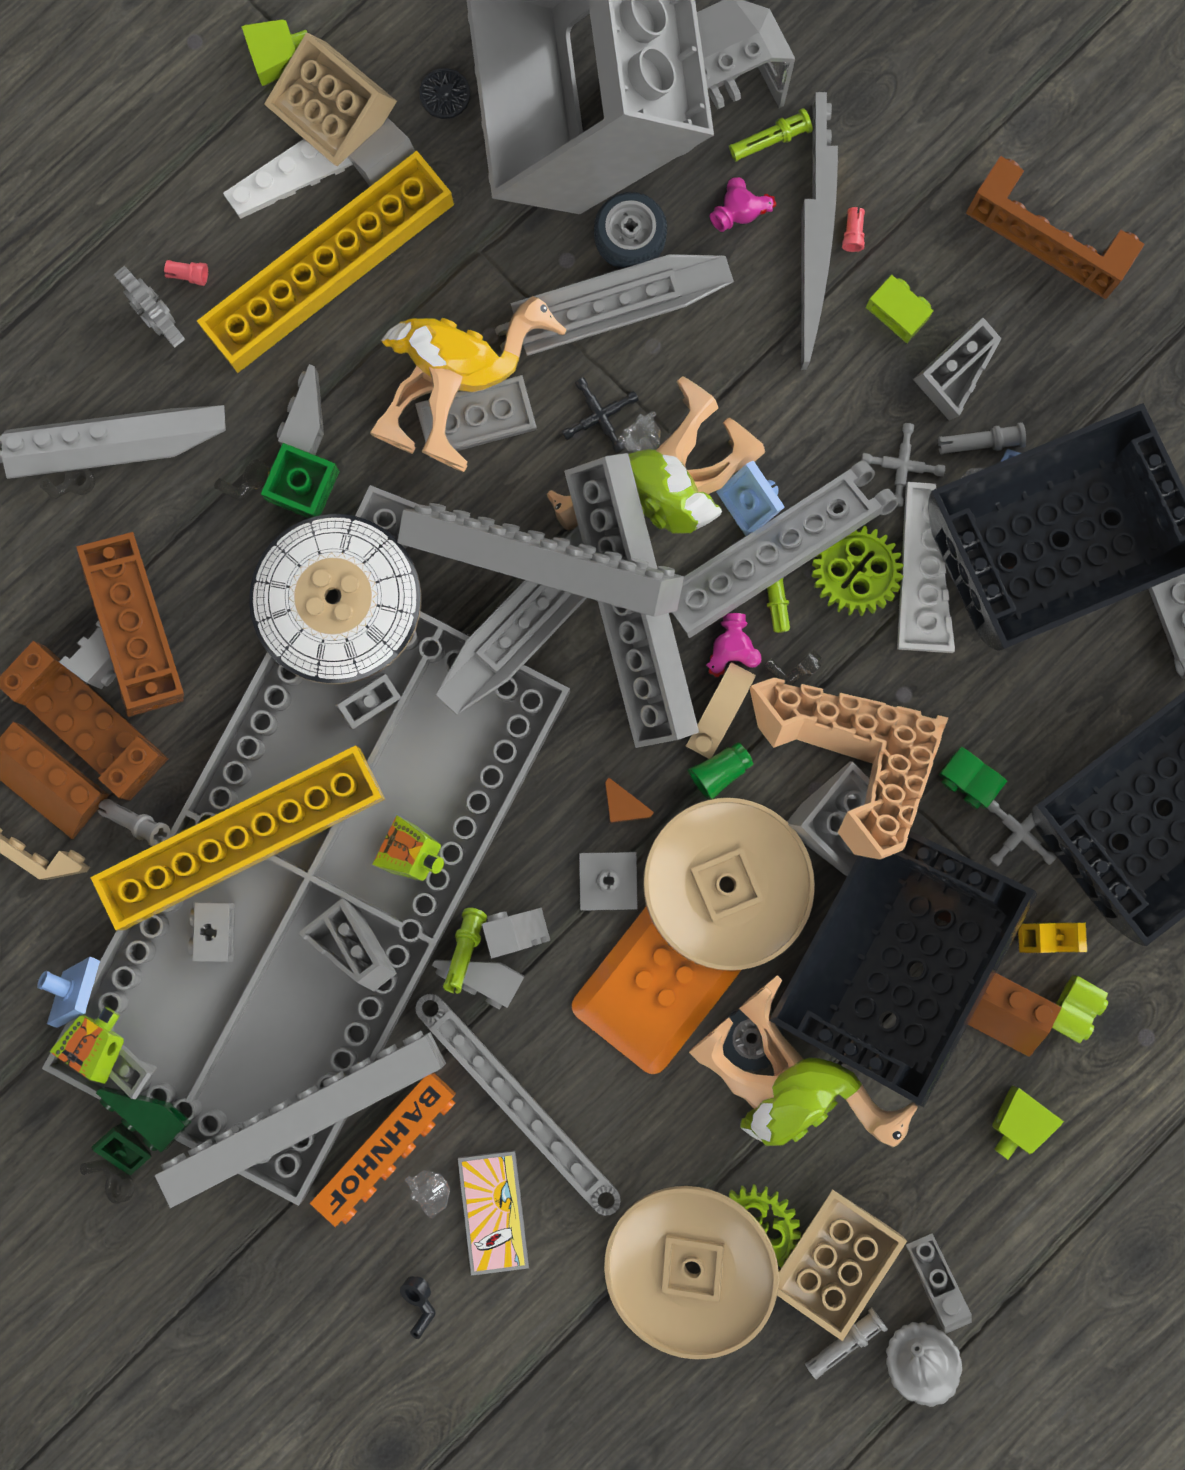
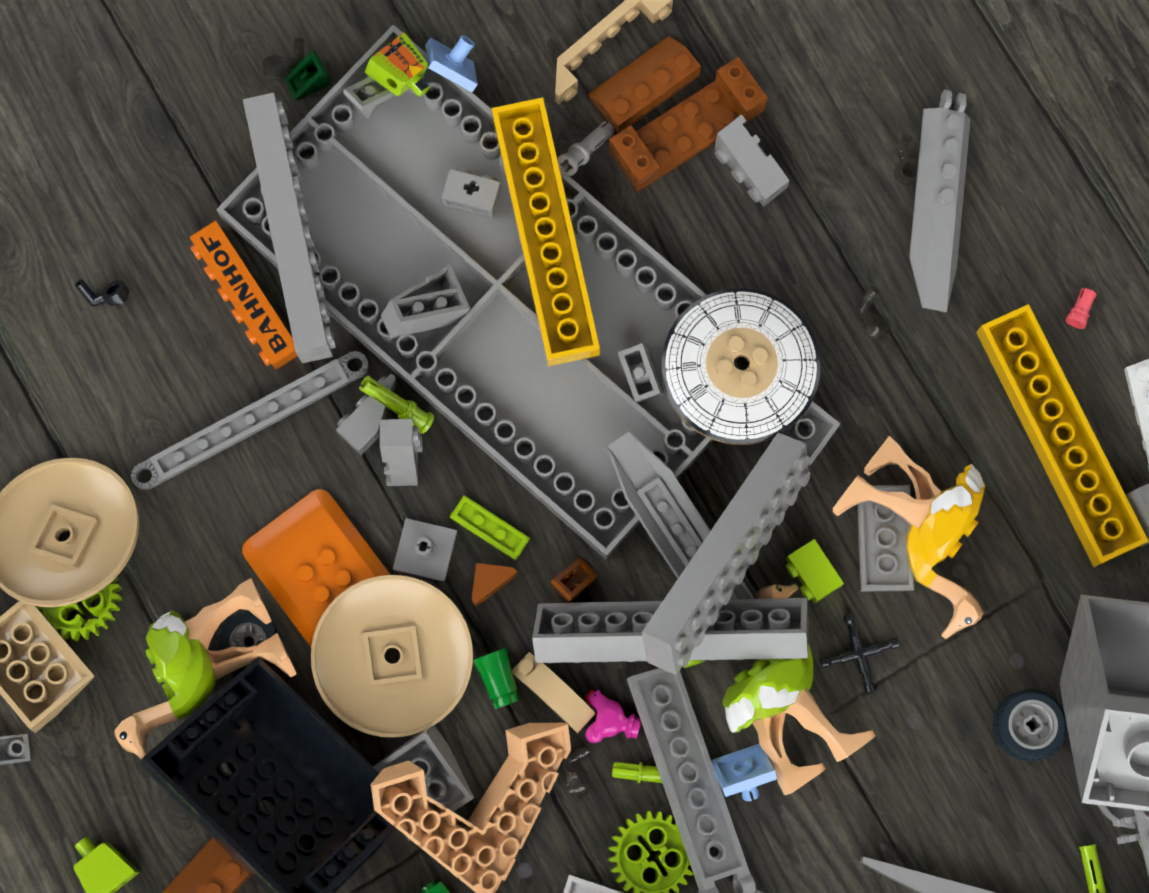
camera: 105 degrees right, 5 degrees down
dark orange plate [76,532,184,717] -> none
dark green slope [96,1087,191,1152] -> none
light grey gear [114,266,185,348] -> none
green brick [261,443,340,518] -> none
light grey slope [277,364,324,455] -> none
torso [372,815,444,881] -> none
clear piece [405,1171,451,1218] -> none
tile [458,1150,529,1276] -> none
light grey hinge [495,254,734,356] -> none
clear piece [618,411,661,452] -> none
dark pink animal [710,177,776,232] -> none
none -> lime tile [450,495,530,561]
none -> dark orange slope [551,558,599,603]
none -> lime brick [785,539,844,604]

